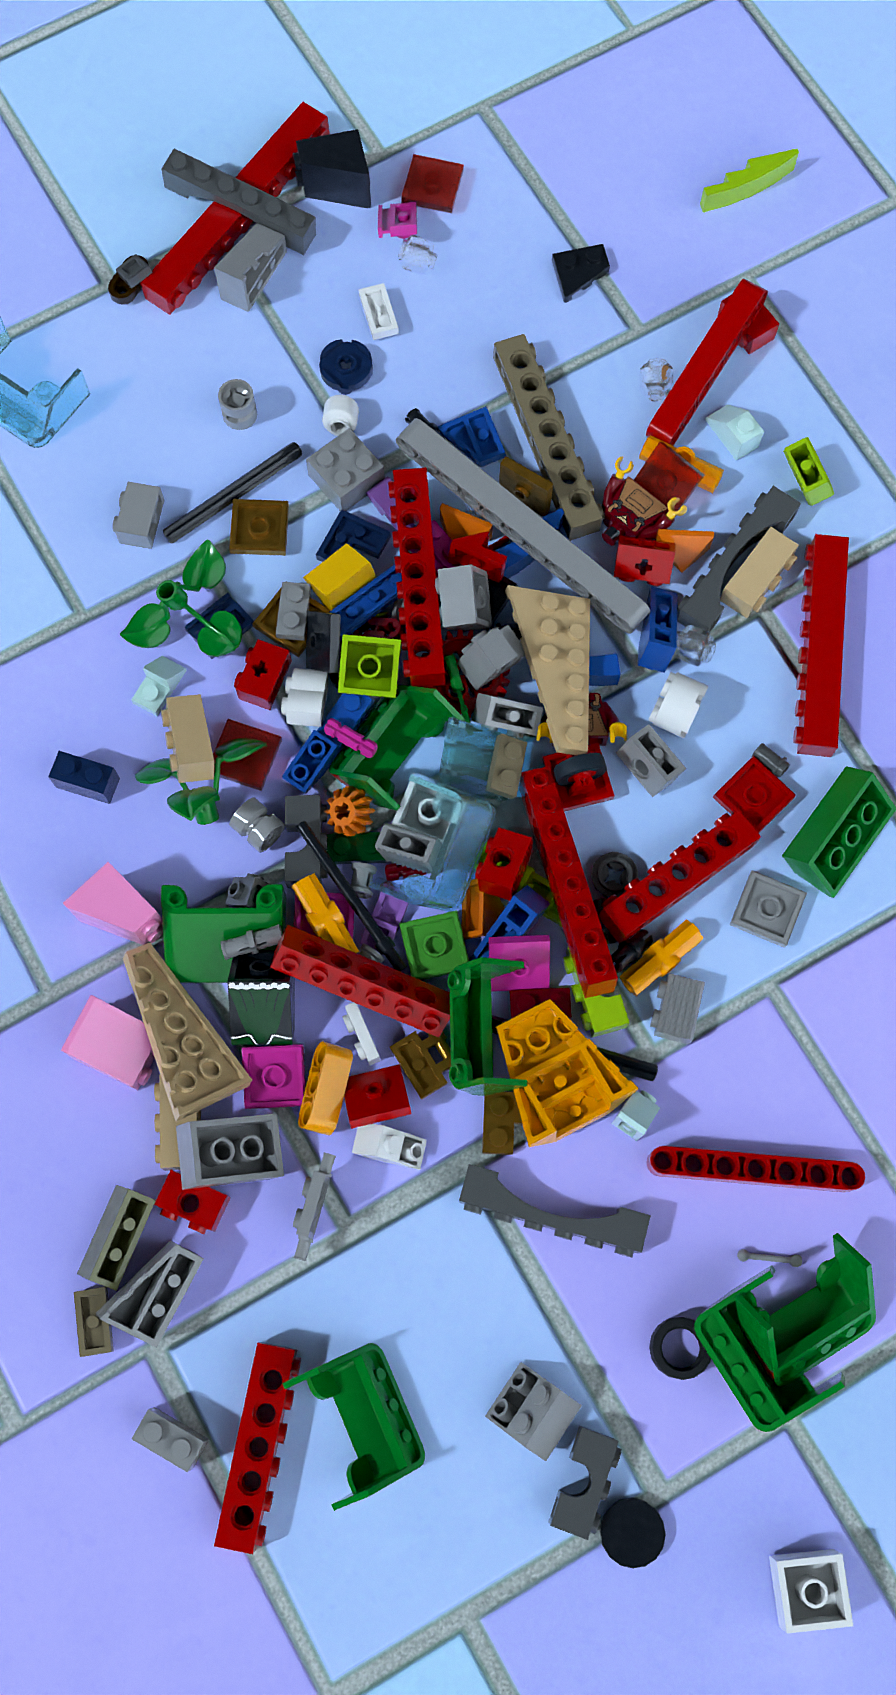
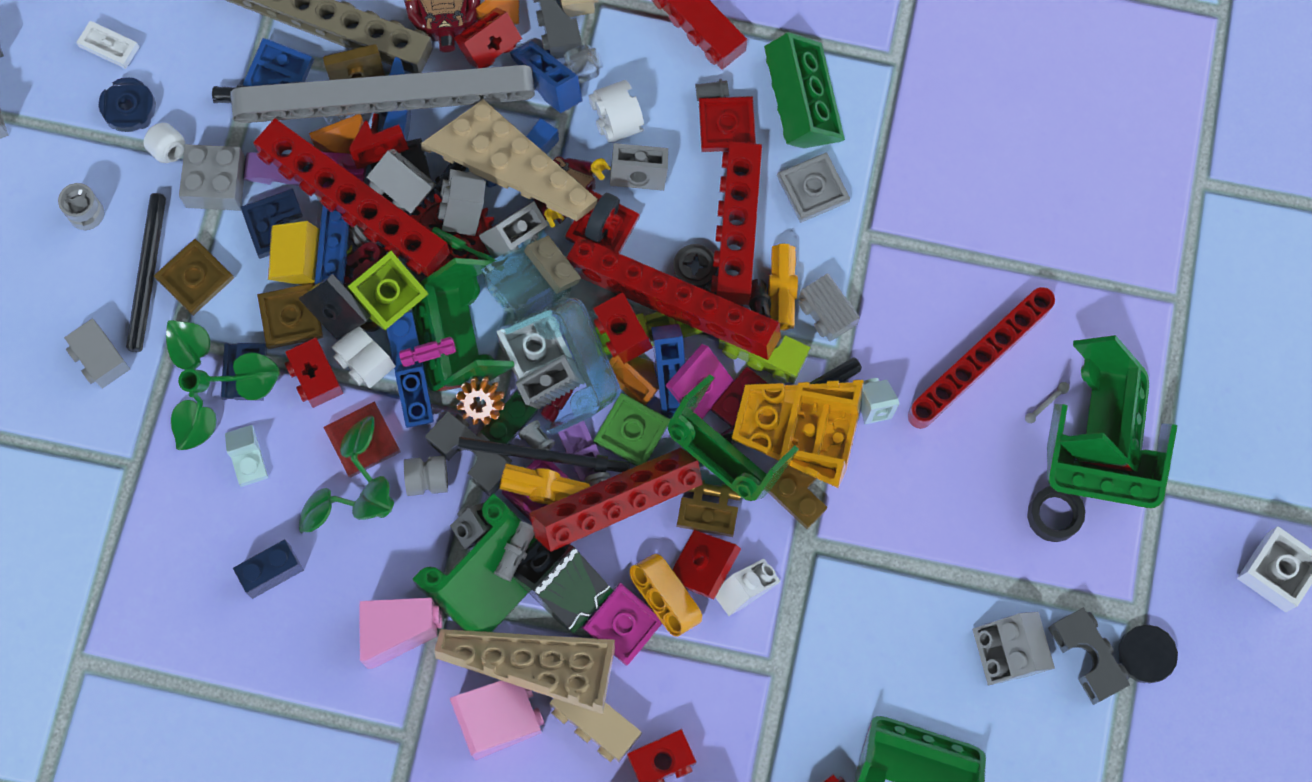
camera: 50 degrees left, 0 degrees up
tan brick [161,694,214,783] -> none
light grey brick [176,1113,284,1190] -> none
light grey plate [276,582,311,641] -> none
light grey plate [293,1152,336,1261] -> none
white plate [342,1002,381,1066] -> none
dark grey arch [459,1164,651,1258] -> none

